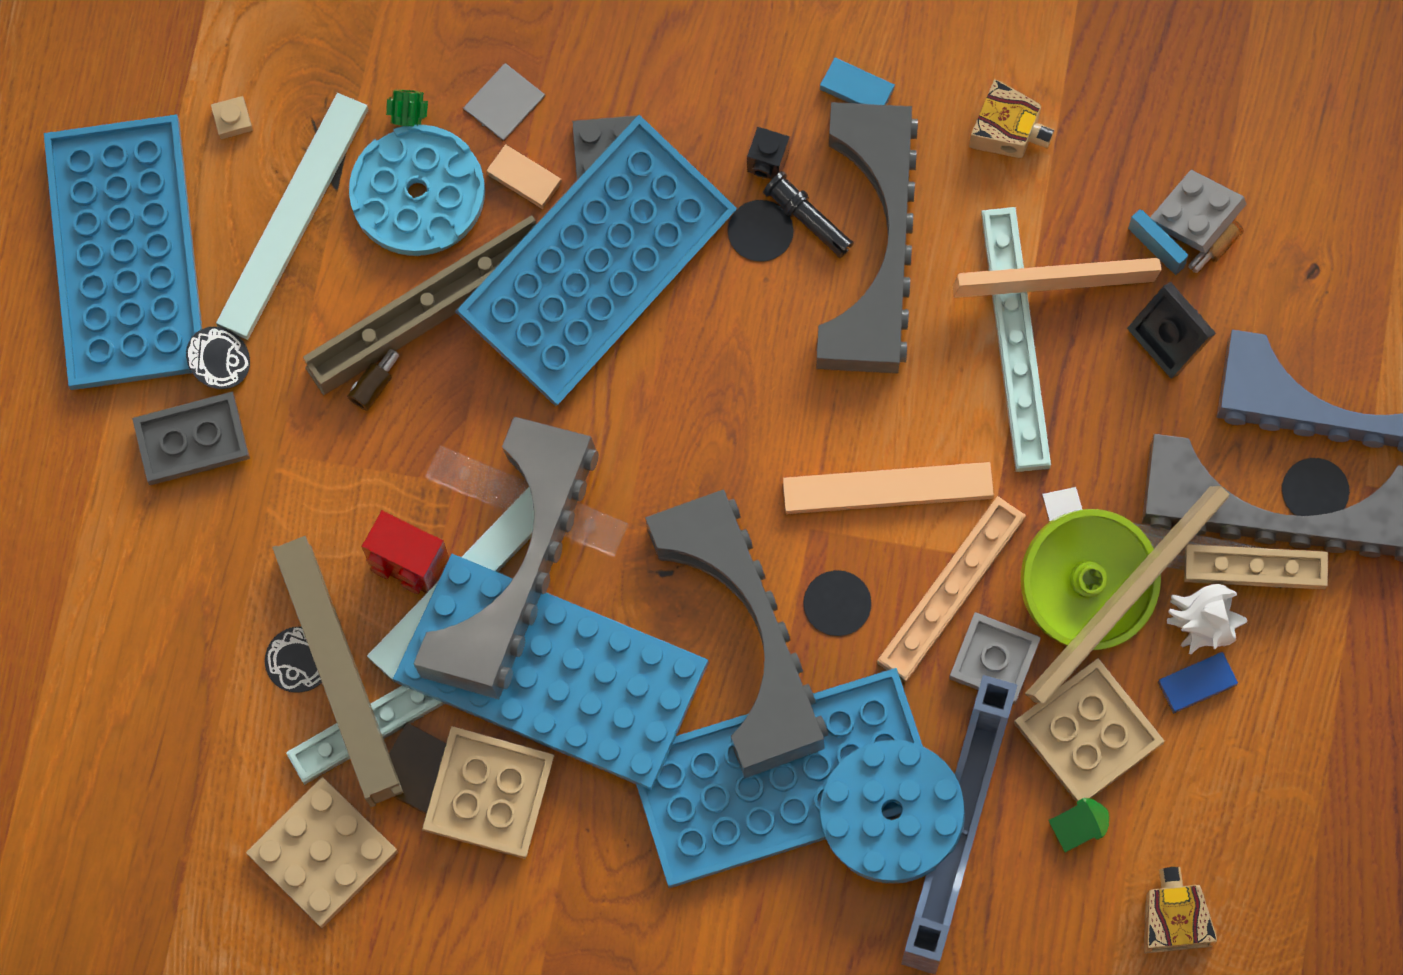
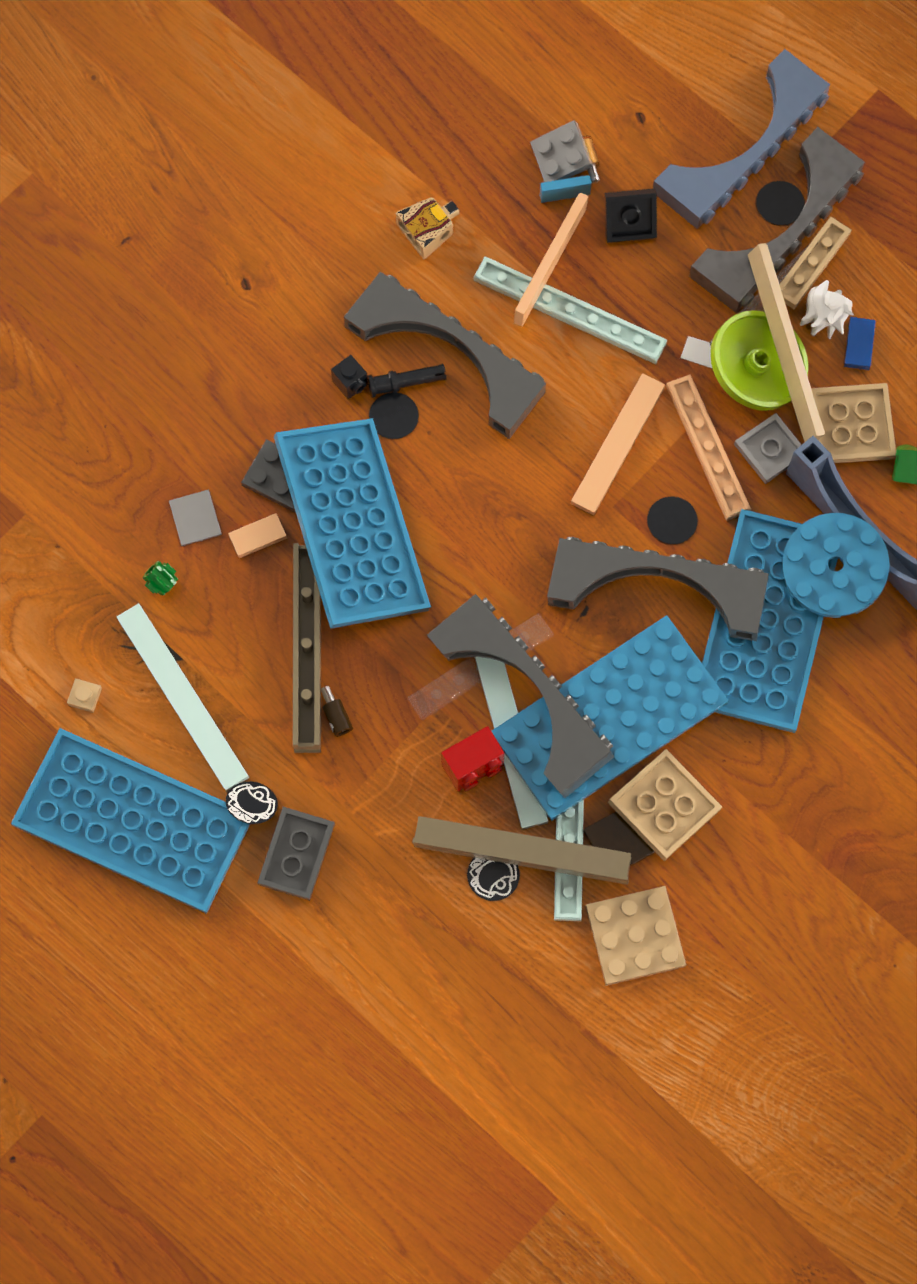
camera: 60 degrees left, 0 degrees up
medium azure plate [349,125,485,256] -> none
dark azure tile [820,57,895,105] -> none

